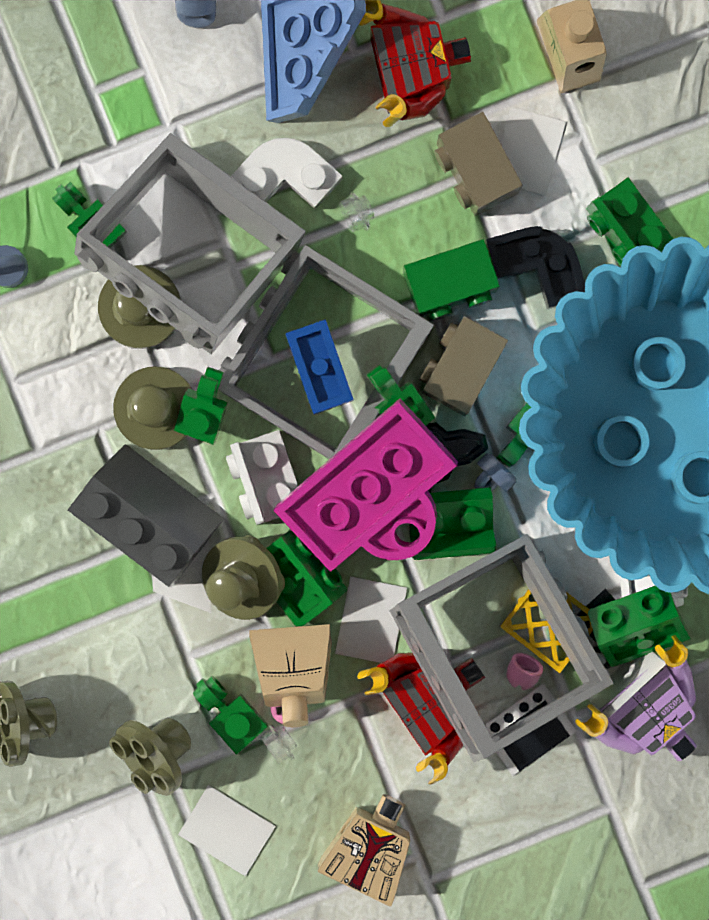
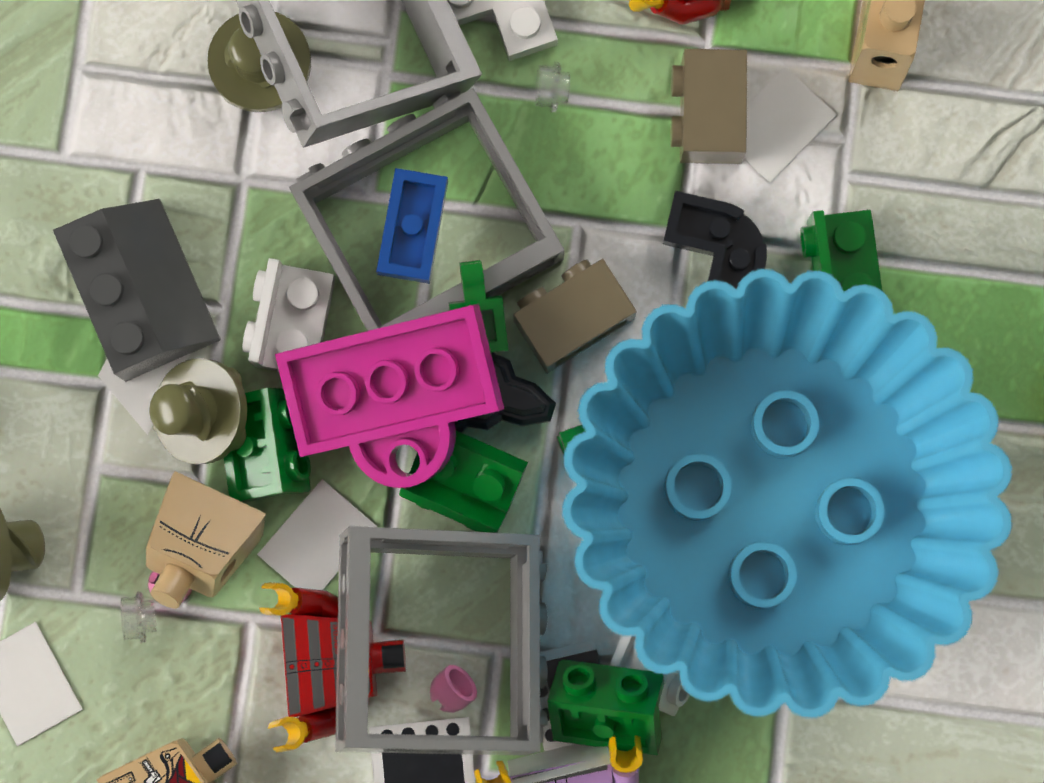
camera: 30 degrees right, 5 degrees down
olive plate [113,366,193,450] -> none
green plate [174,367,228,445] -> none
green plate [193,676,268,755] -> none
green brick [402,239,500,321] -> none
sand blue tile [474,453,517,492] -> none
yellow window [500,589,593,673] -> none

